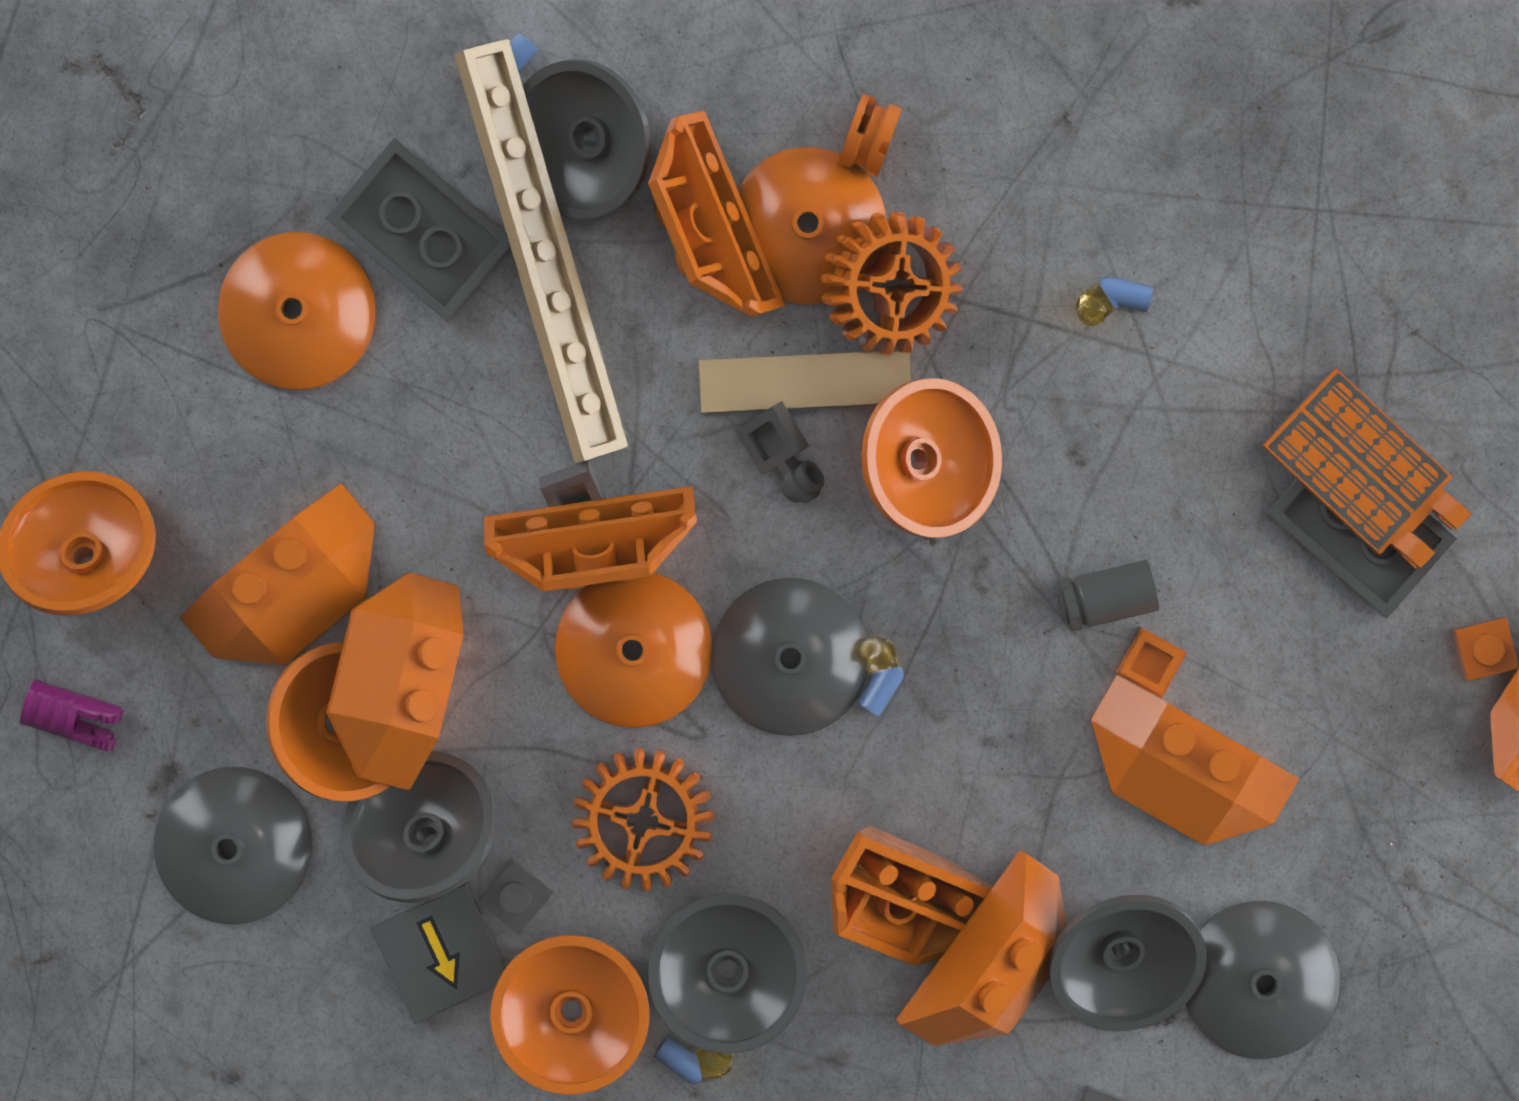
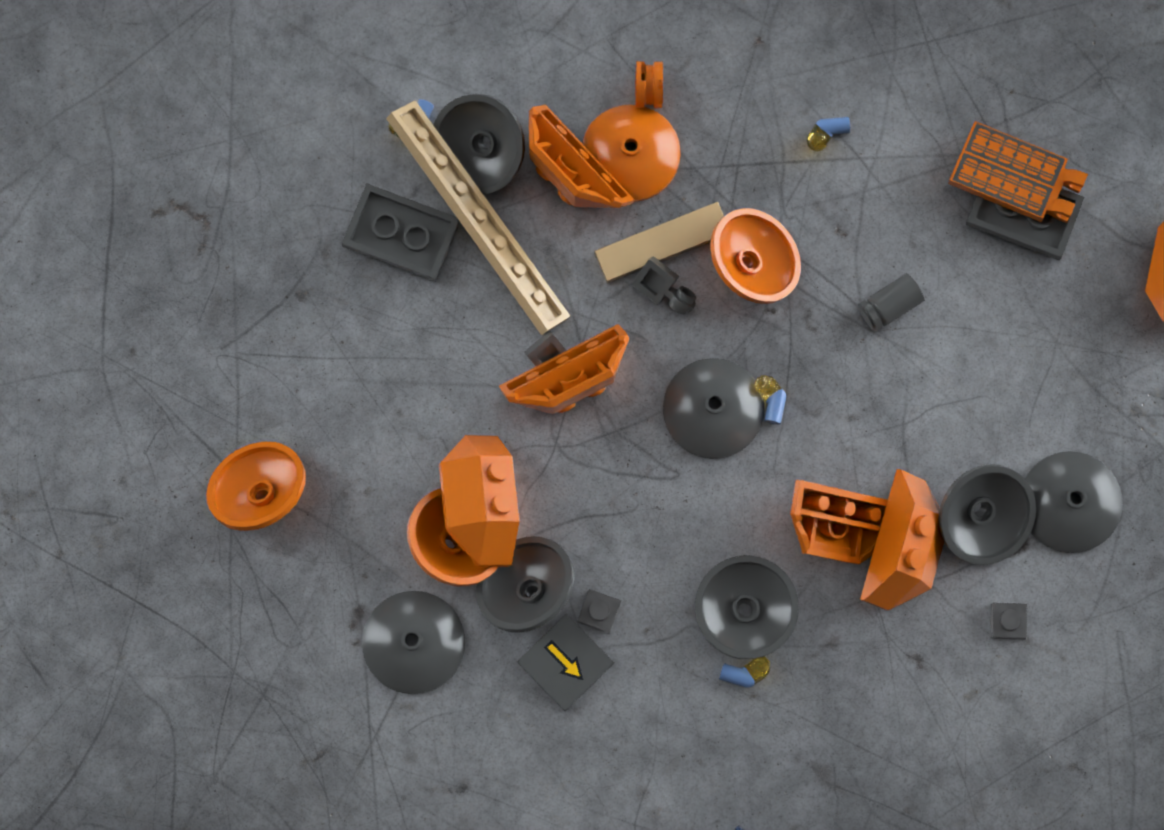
camera: 20 degrees left, 10 degrees down
magenta hinge [20,679,124,752] -> none
orange wedge [180,483,376,665] -> none
orange dish [218,232,377,390] -> none
orange dish [490,935,650,1095] -> none
orange dish [555,573,713,728] -> none
orange gear [572,748,715,891] -> none
orange gear [820,211,963,356] -> none
orange wedge [1090,674,1299,846] -> none
orange tile [1114,627,1187,699] -> none
orange plate [1452,617,1519,681] -> none

